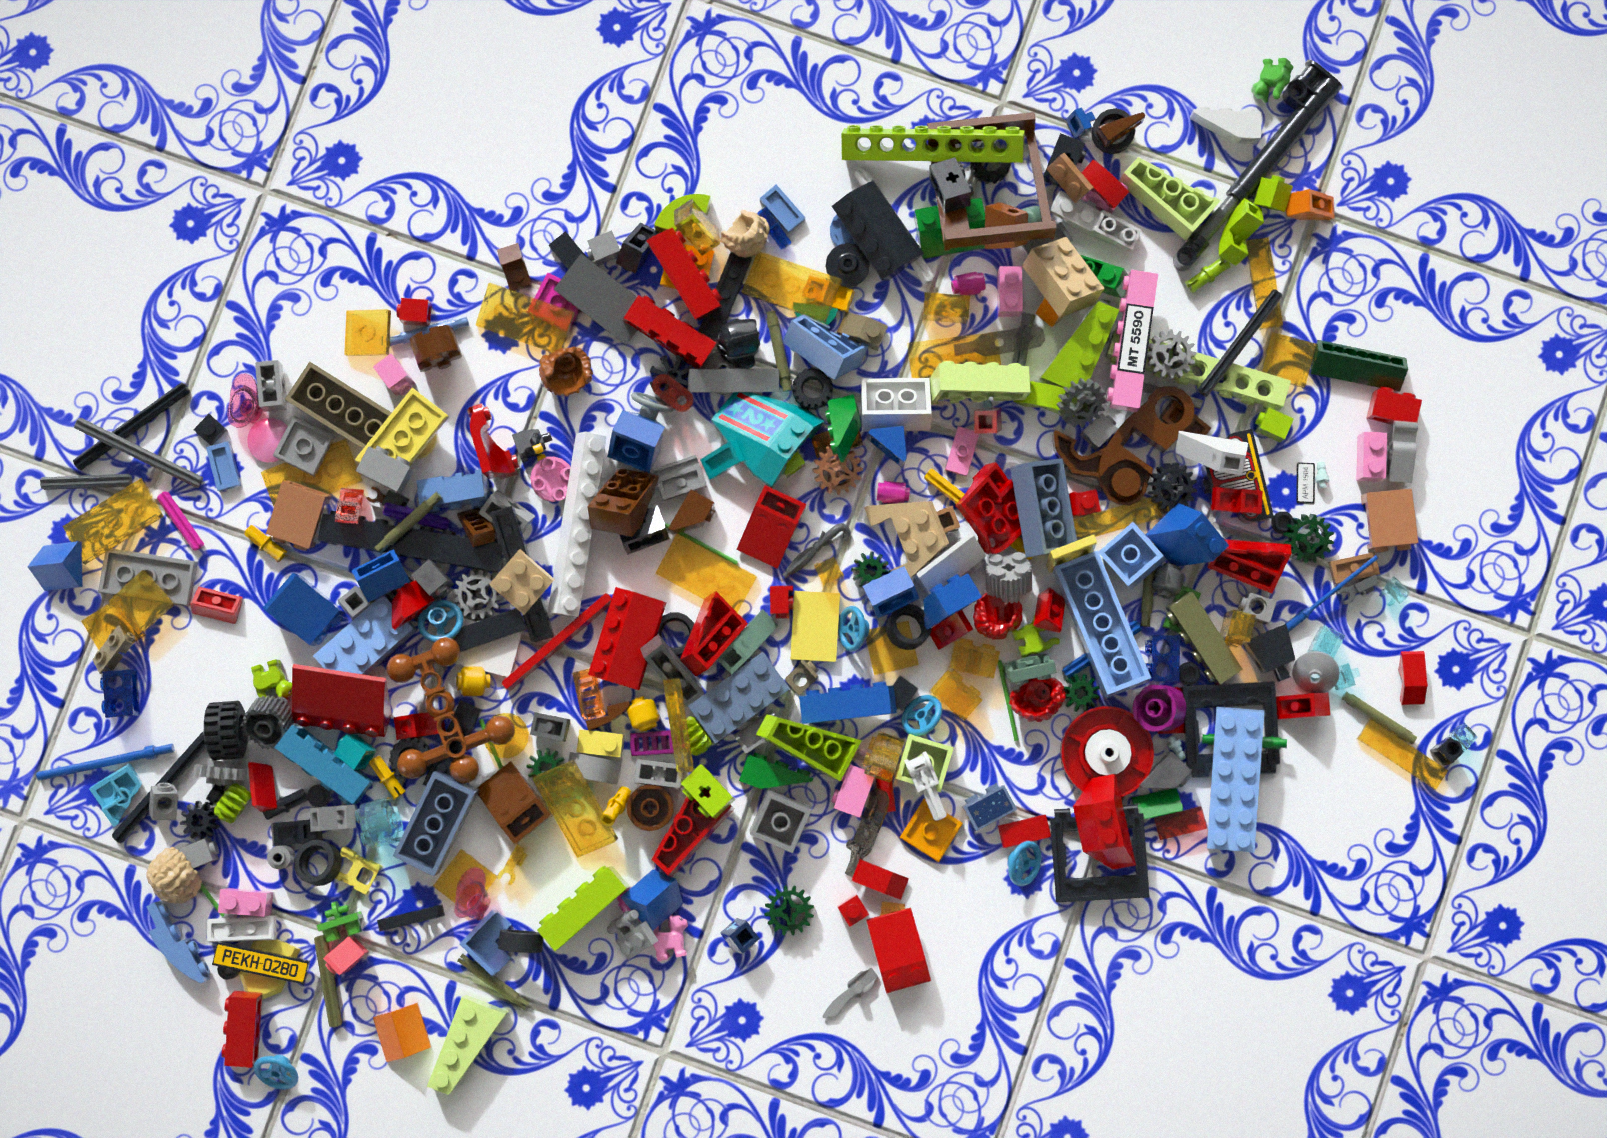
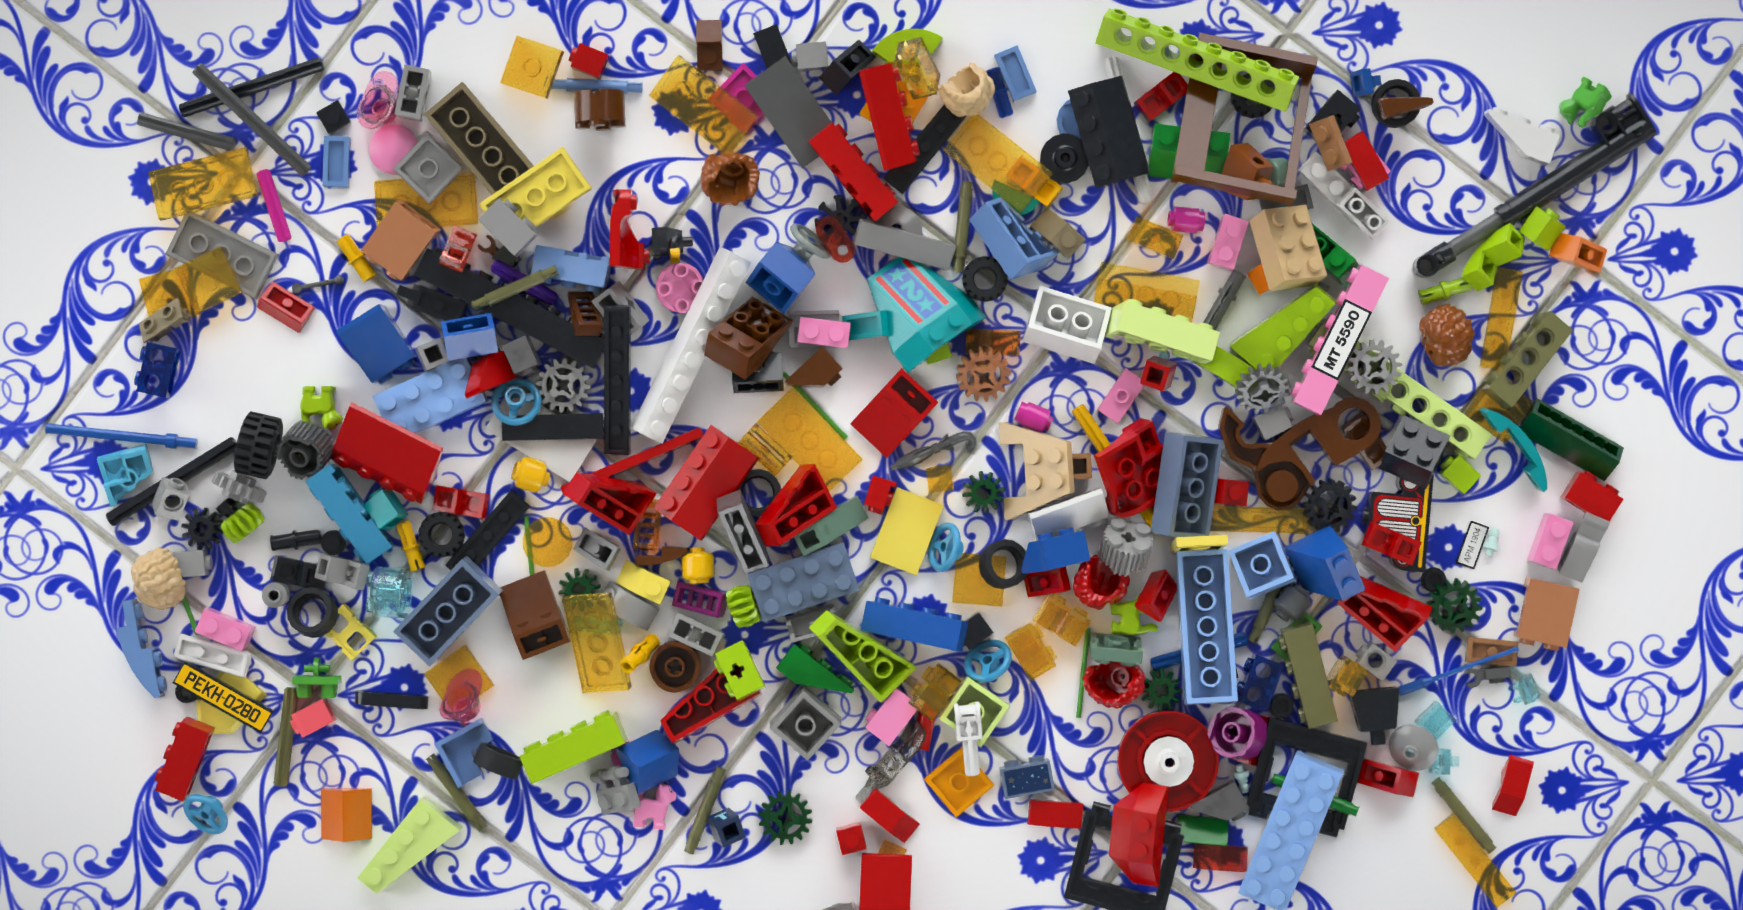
camera: 20 degrees right, 5 degrees up
blue slope [27,541,83,591] -> none
red slope [248,762,277,812] -> none
bright pink brick [373,354,415,396] -> none
dark orange piece [386,637,515,784] -> none
tan plate [489,549,555,615] -> none
clear yellow plate [497,844,528,886] -> none
clear yellow tile [663,678,694,773] -> none
black piece [717,318,761,369] -> none
dark tan bracket [785,660,819,695] -> none
green slope [825,394,862,463] -> none
slope [863,566,920,618] -> none
blue slope [867,426,907,468] -> none
brick [929,158,974,213] -> none
clear smoke piece [953,324,1045,357] -> none
dark azure piece [1008,841,1042,886] -> none
yellowish green wedge [1119,157,1221,241] -> none
white slope [1175,431,1248,475] -> none
black axle [1198,289,1282,397] -> none
leg [1430,722,1478,766] -> none
none -> dark grey hinge [292,275,344,293]
none -> black hinge [396,284,468,321]
none -> red wedge [563,472,657,536]
none -> olive piece [684,766,726,854]
none -> clear yellow tile [738,423,793,476]
none -> bright pink plate [797,317,851,348]
none -> red slope [1134,72,1188,123]
none -> brick [1379,415,1450,489]
none -> dark orange hair [1419,304,1475,367]
none -> teal slope [1479,407,1548,492]
none -> olive brick [1481,311,1573,409]

